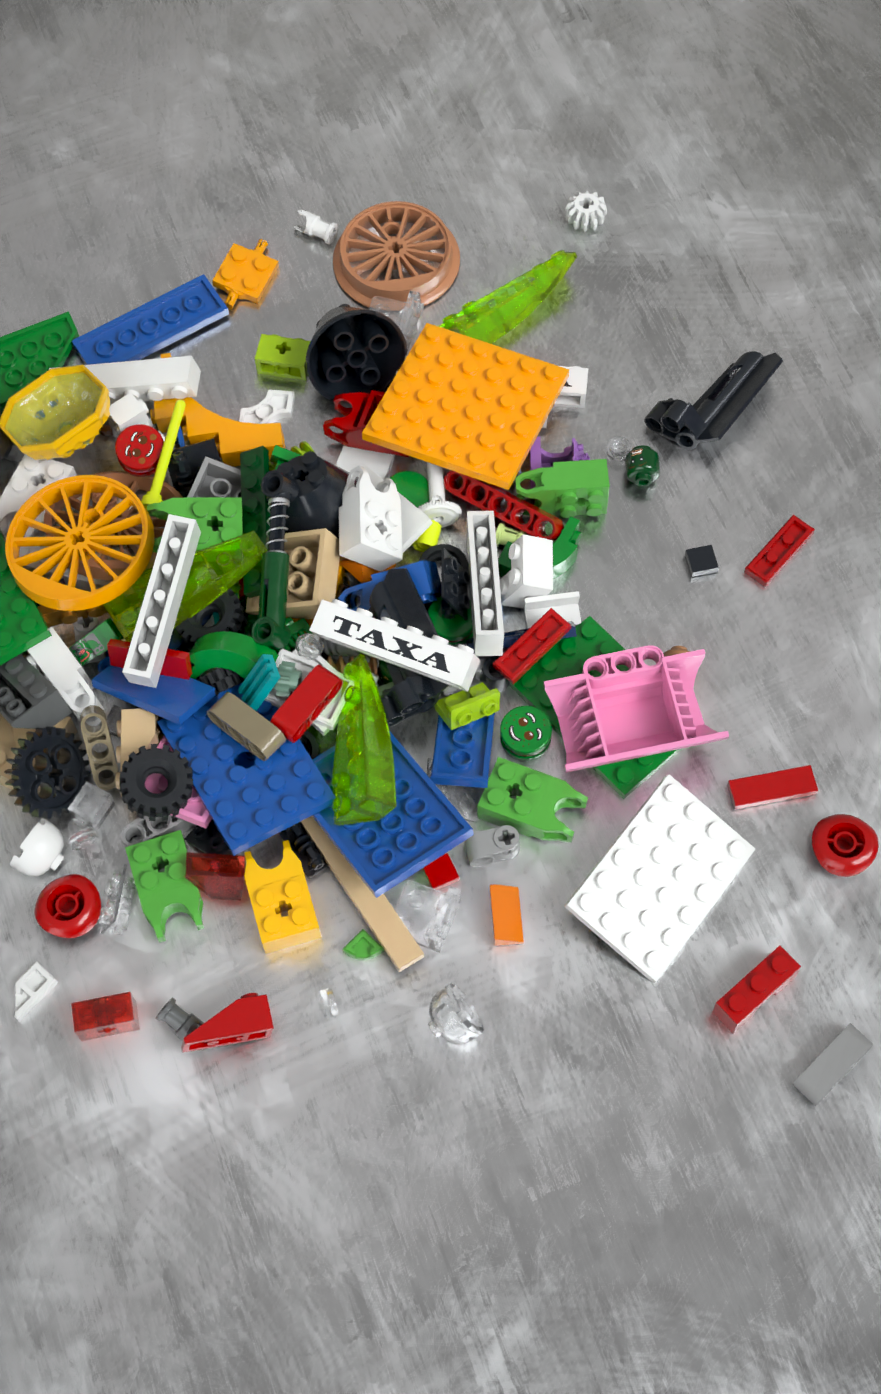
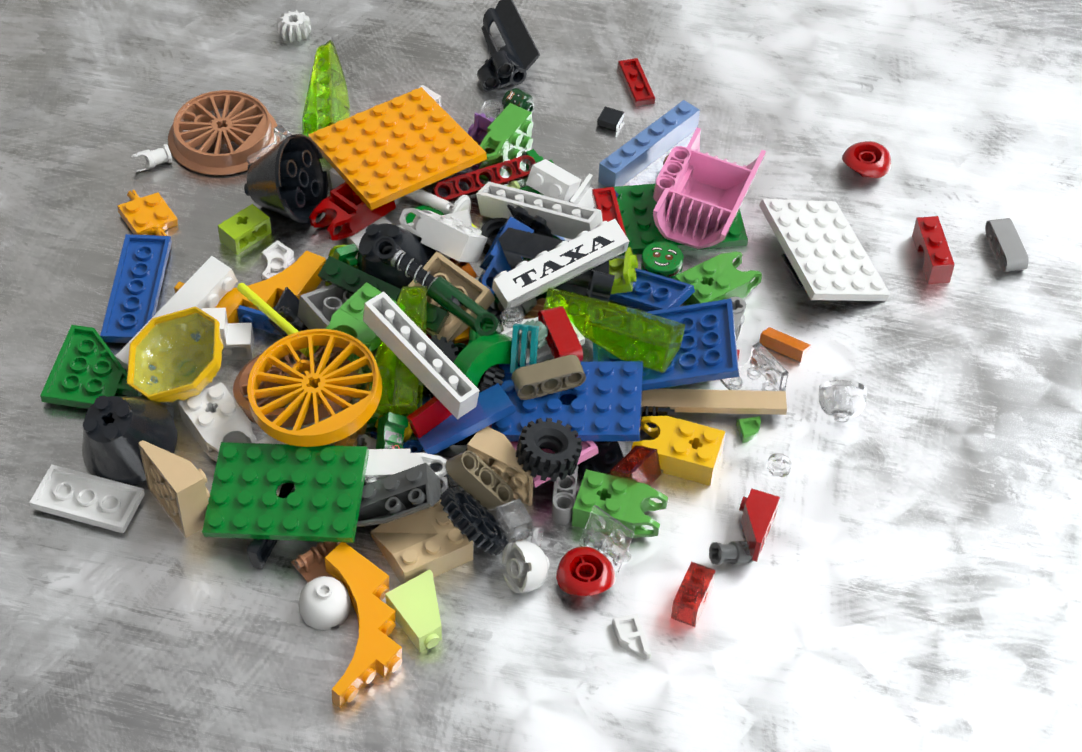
camera: 60 degrees left, 15 degrees down
red head [115,424,164,477] -> none
red tile [727,765,818,810] -> none
none -> medium blue brick [598,100,700,187]

